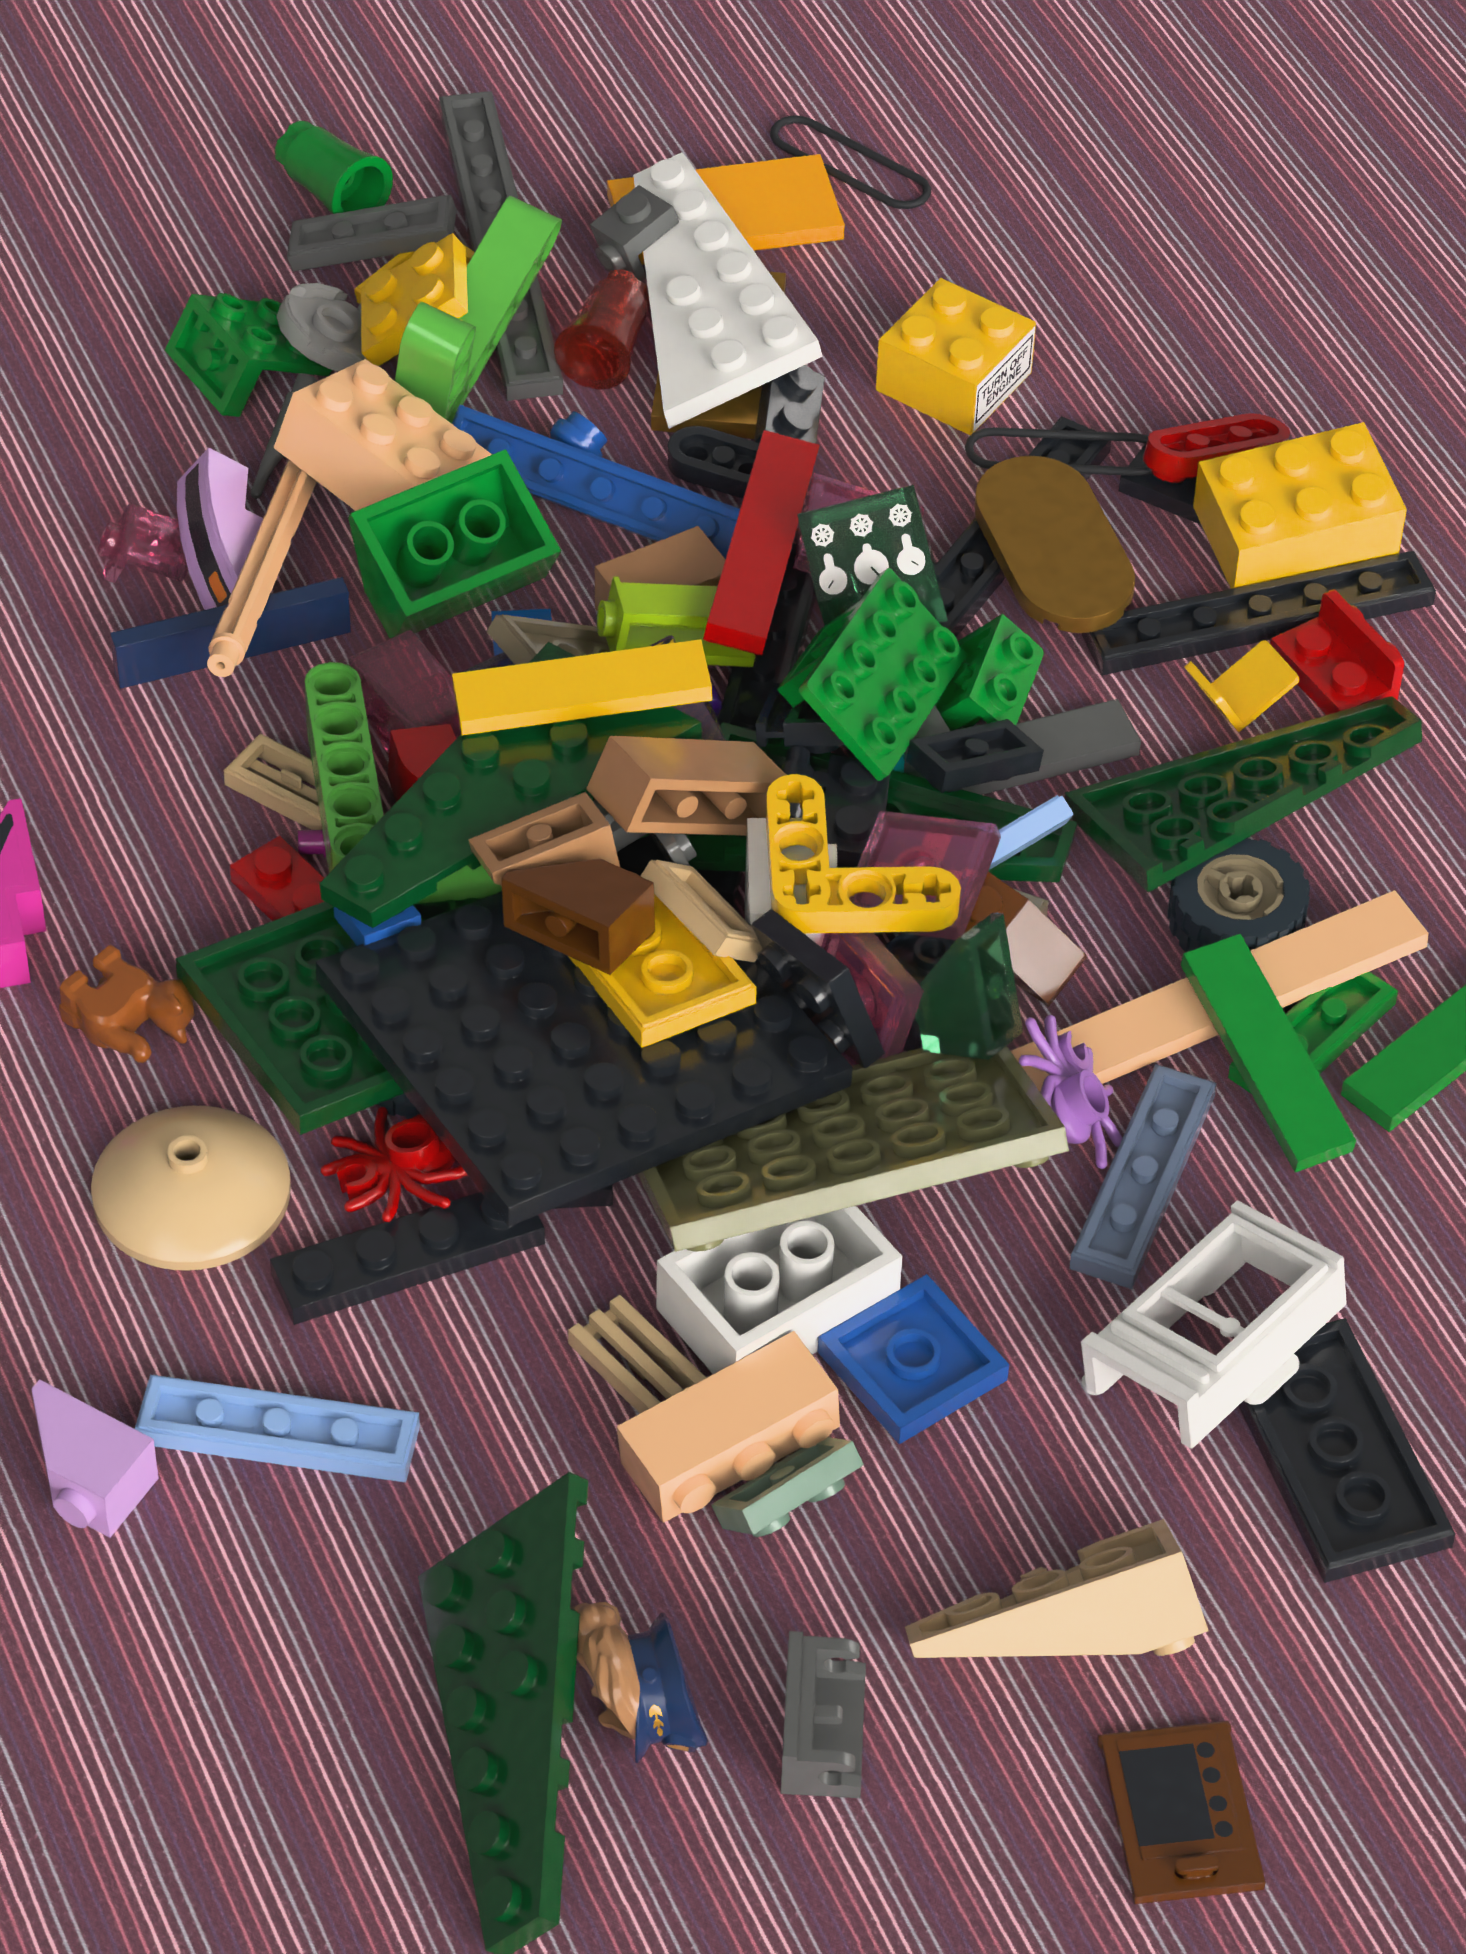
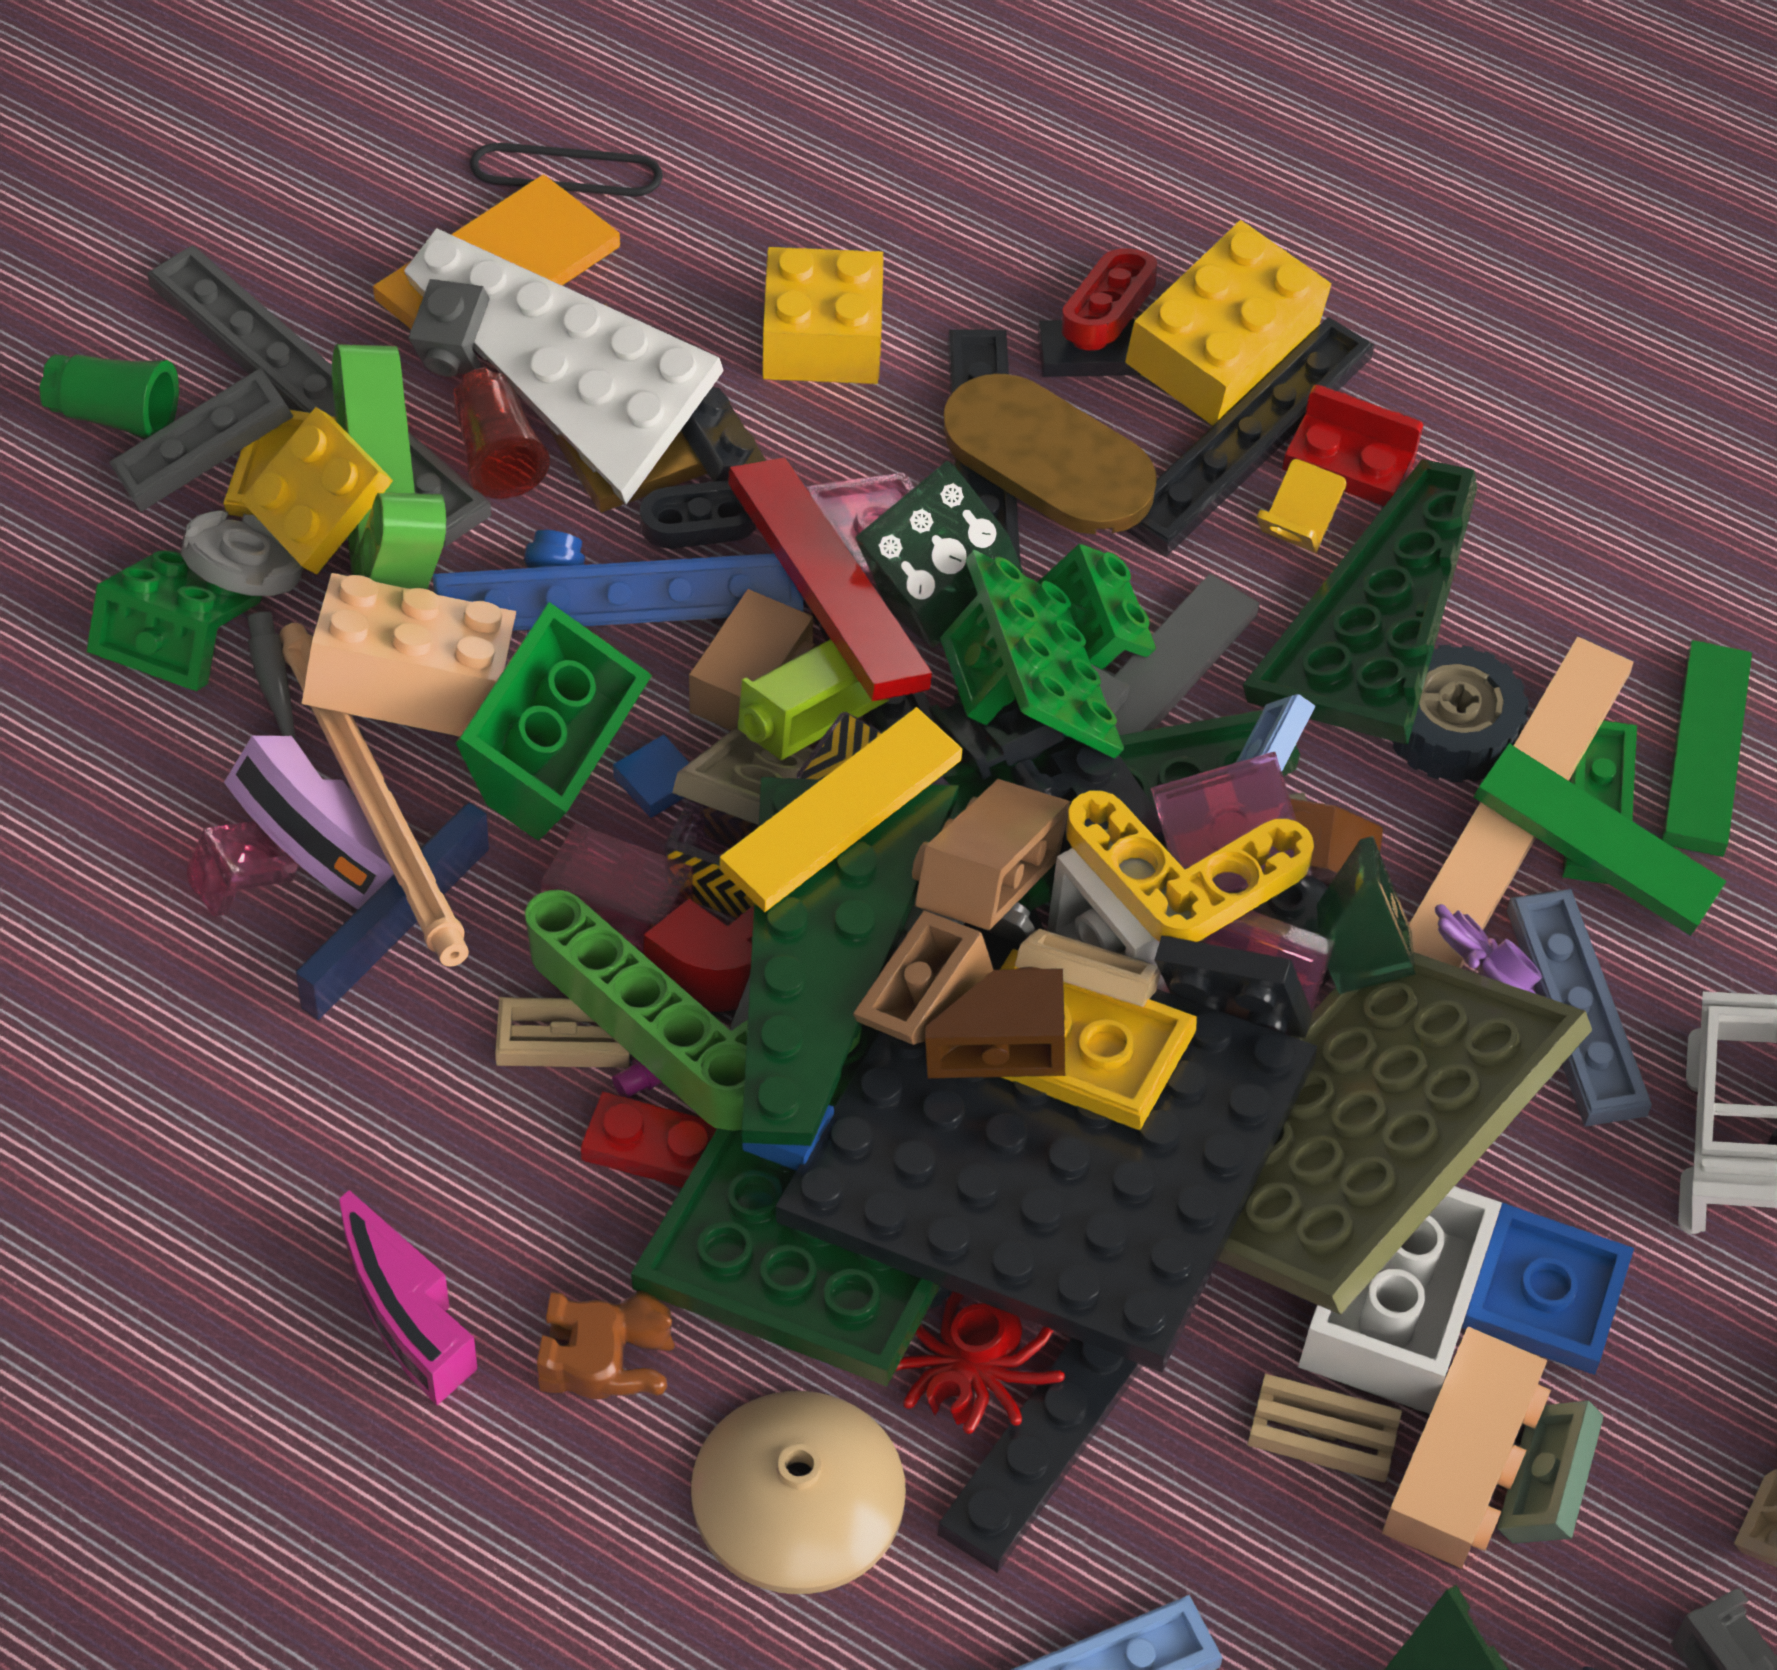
camera: 35 degrees left, 5 degrees up
black plate [906,719,1044,793] -> none
black piece [965,427,1152,476] -> none

